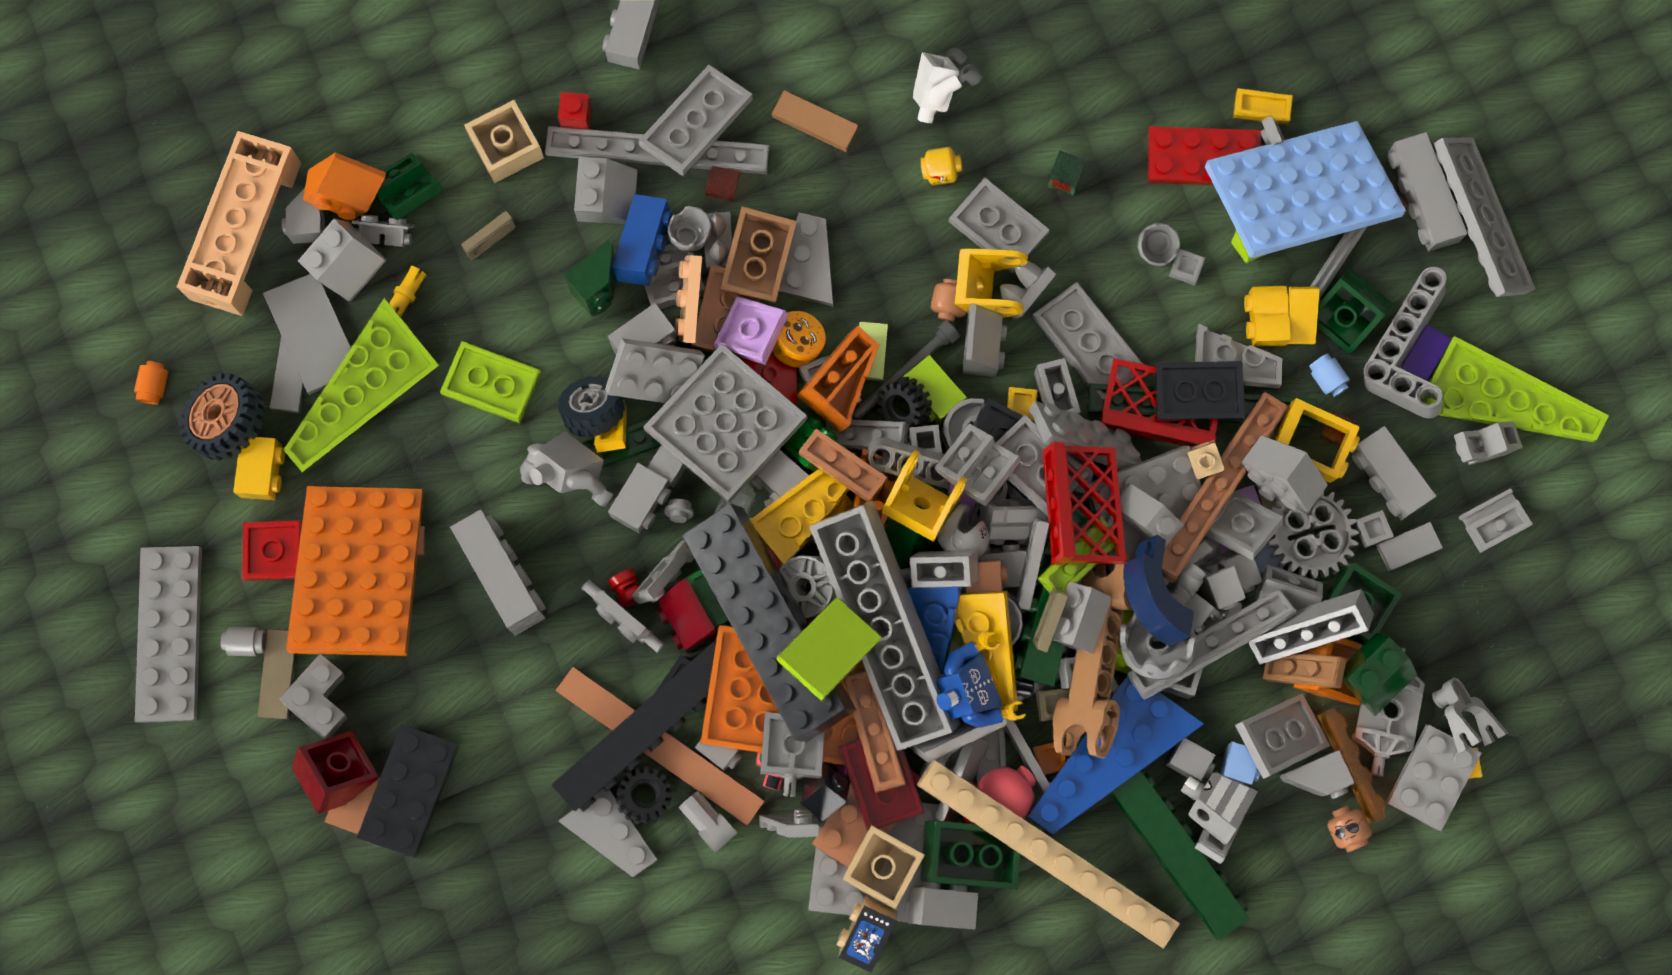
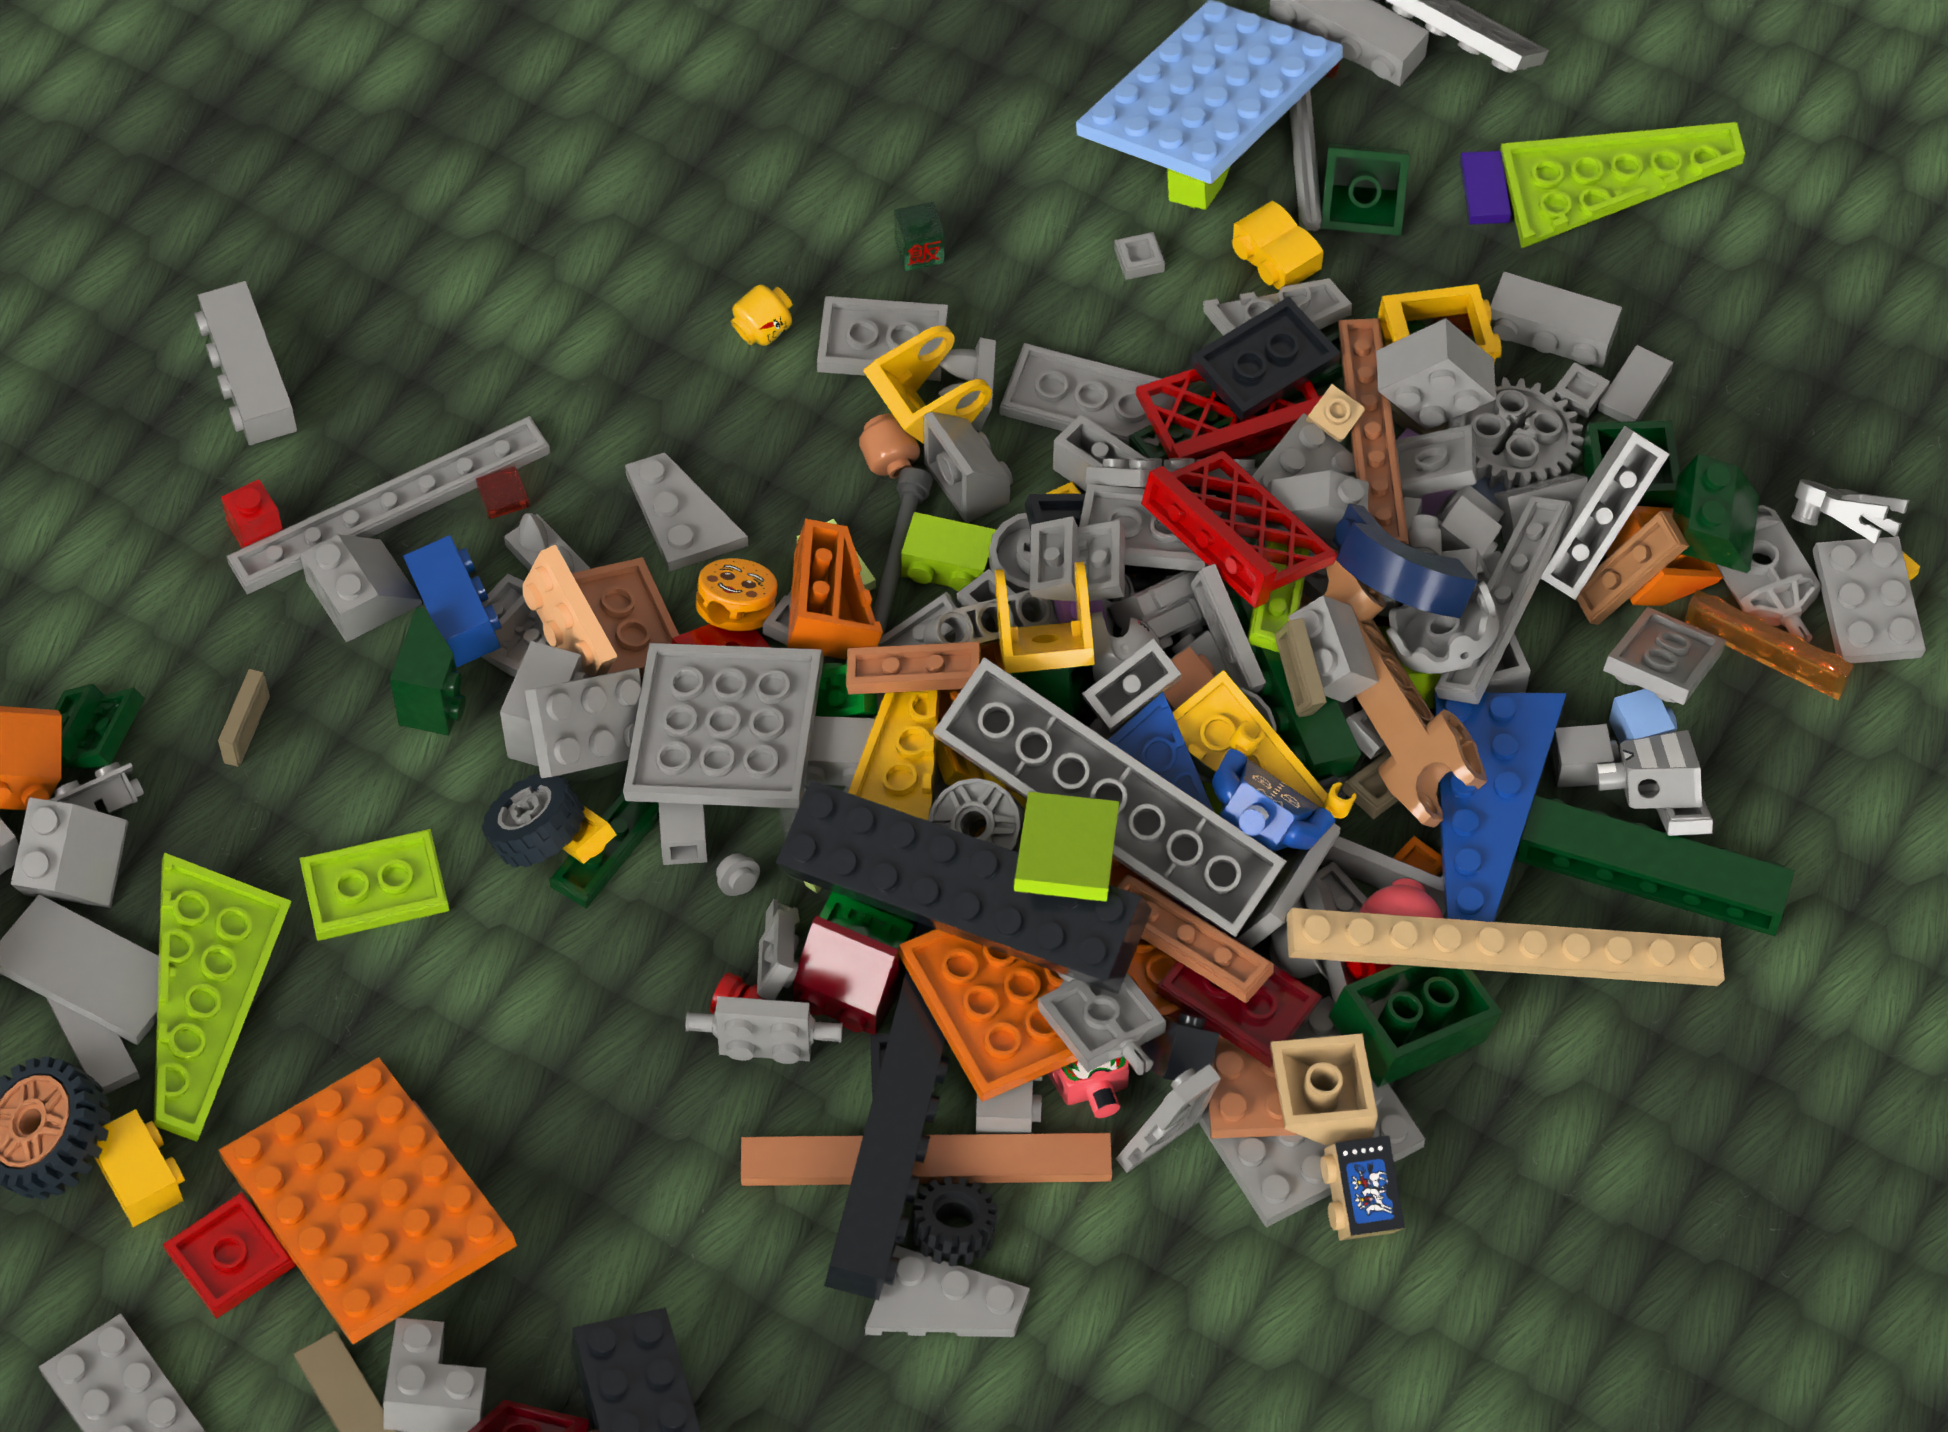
camera: 35 degrees left, 20 degrees down
light grey brick [221,627,267,656] -> none
yellow pin [389,266,427,318] -> none
light grey brick [450,510,546,636] -> none
tan brick [464,100,544,183] -> none
light grey torso [520,431,613,507] -> none
light grey brick [608,463,671,534] -> none
light grey plate [639,65,753,176] -> none
light grey hair [667,206,712,252] -> none
light grey piece [679,791,737,853] -> none
lavender tile [713,296,789,365] -> none
medium nougat slope [720,206,797,303] -> none
medium nougat tile [772,90,859,152] -> none
black tyre [876,377,932,432] -> none
light grey brick [908,882,978,930] -> none
white torso [913,48,982,123] -> none
light grey hair [1137,223,1180,266] -> none
red plate [1148,126,1261,185] -> none
yellow tile [1233,88,1293,125] -> none
light grey plate [1261,116,1285,145] -> none
light grey slope [1280,750,1354,799] -> none
yellow tile [1288,287,1320,344] -> none
light blue brick [1309,353,1350,397] -> none
nougat head [1327,805,1372,852] -> none
light grey beam [1364,267,1446,418] -> none
light grey brick [1454,421,1523,465] -> none
light grey plate [1459,488,1533,553] -> none

